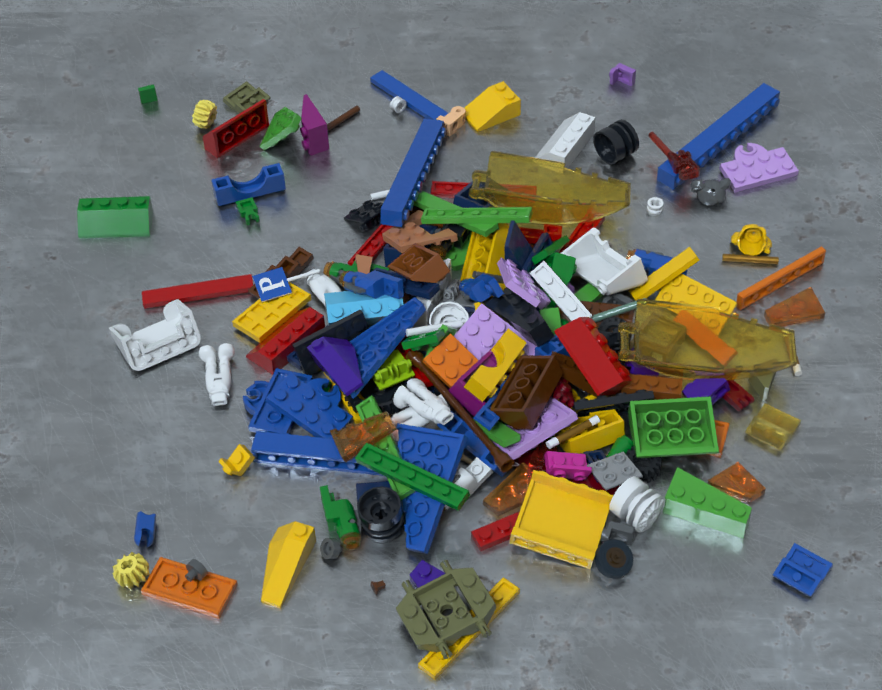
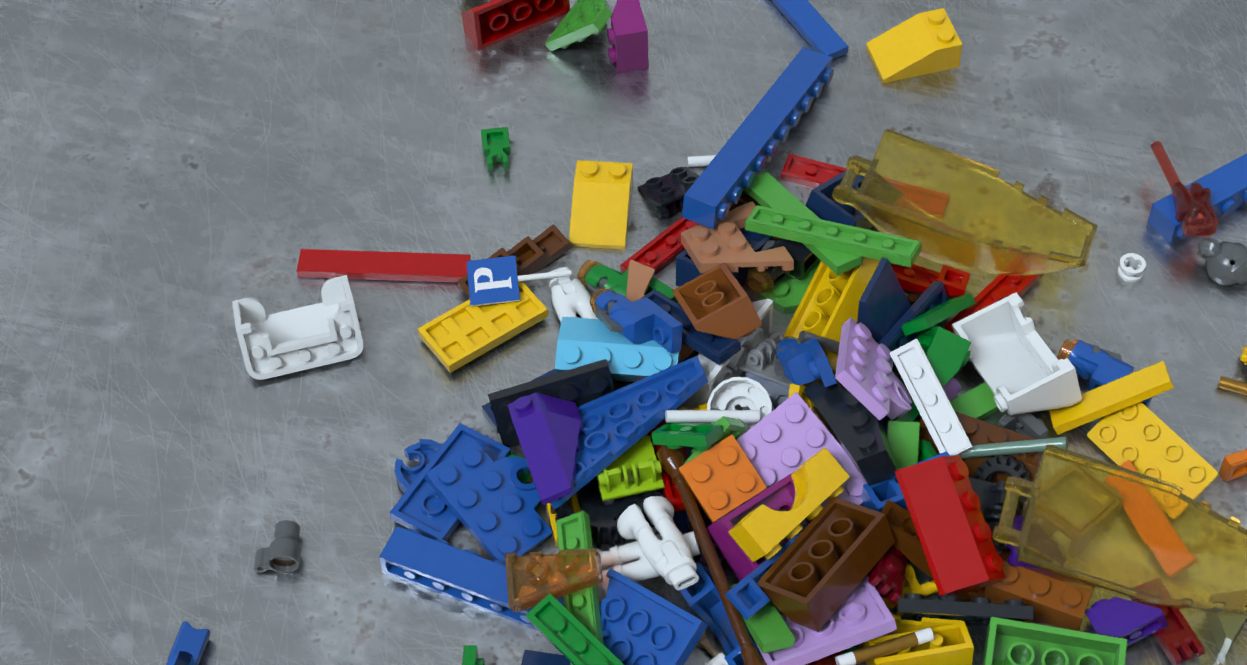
camera: 15 degrees right, 5 degrees up
green slope [77,196,153,239] -> none
white piece [199,343,235,406] -> none
blue arch [211,163,286,206] -> none
yellow bracket [218,444,255,476] -> none
red slope [246,307,325,375] -> none
reddish brown bar [327,105,360,131] -> none
white bush [390,96,406,113] -> none
light nougat leg [436,106,466,137] -> none
white slope [533,112,595,173] -> none
black wheel [593,119,639,165] -> none
medium lavender bracket [609,63,636,86] -> none
none -> dark grey piece [254,520,301,573]
none -> yellow slope [569,160,634,250]

